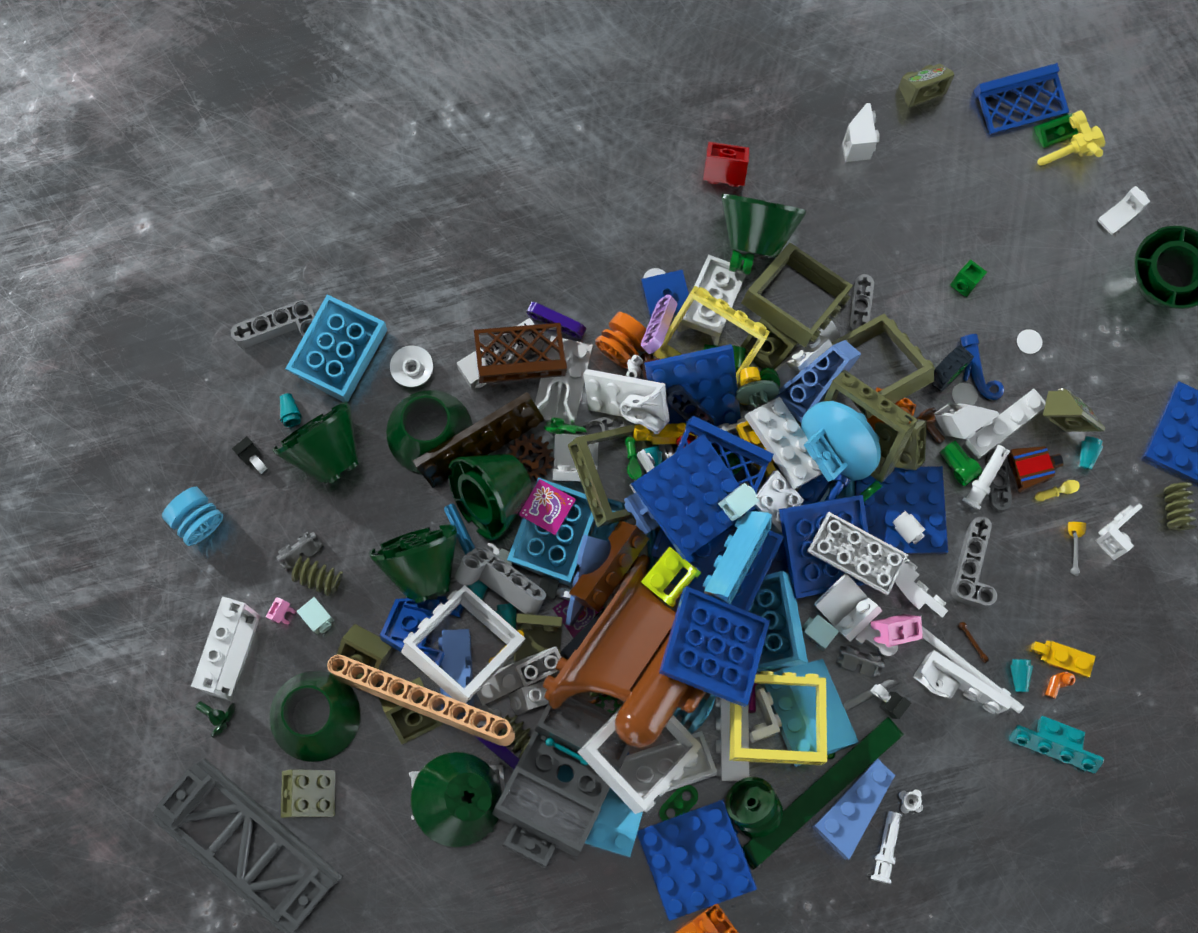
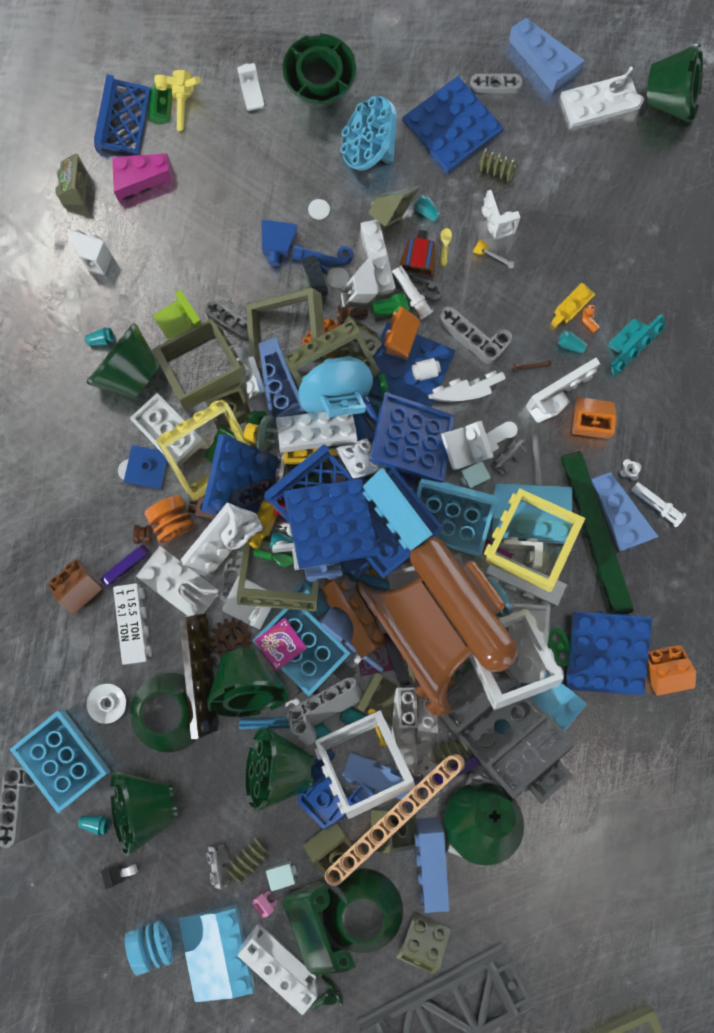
camera: 65 degrees left, 5 degrees up
reddish brown fence [474,323,567,383] -> none
green plate [544,417,586,434] -> none
teal hinge [546,738,588,766] -> none
white arm [626,355,643,378] -> none
lavender beam [641,294,678,354] -> none
neon yellow plate [641,547,701,608] -> none
blue plate [659,586,770,707] -> none
red slope [703,142,750,187] -> none
light aqua brick [718,483,759,521] -> none
dark green wheel [726,777,783,838] -> none
green wheel [729,250,754,275] -> none
white tile [807,512,908,595] -> none
pearl dark grey piece [870,684,911,719] -> none
bright pink hinge [871,614,923,647] -> none
white bar [922,626,1024,714] -> none
green bracket [950,259,987,297] -> none
none -> dark orange slope [47,558,102,615]
none -> teal cone [85,327,115,346]
none -> dark pink wedge [112,153,172,201]
none -> reddish brown wheel [133,525,152,544]
none -> lime bracket [153,289,201,341]
none -> medium azure slope [178,904,255,1002]
none -> blue torso [262,219,298,266]
none -> dark green windscreen [283,881,356,974]
none -> medium azure bracket [341,96,397,170]
none -> orange slope [384,306,420,360]
none -> medium blue wedge [415,817,450,913]
none -> orange slope [572,397,617,439]

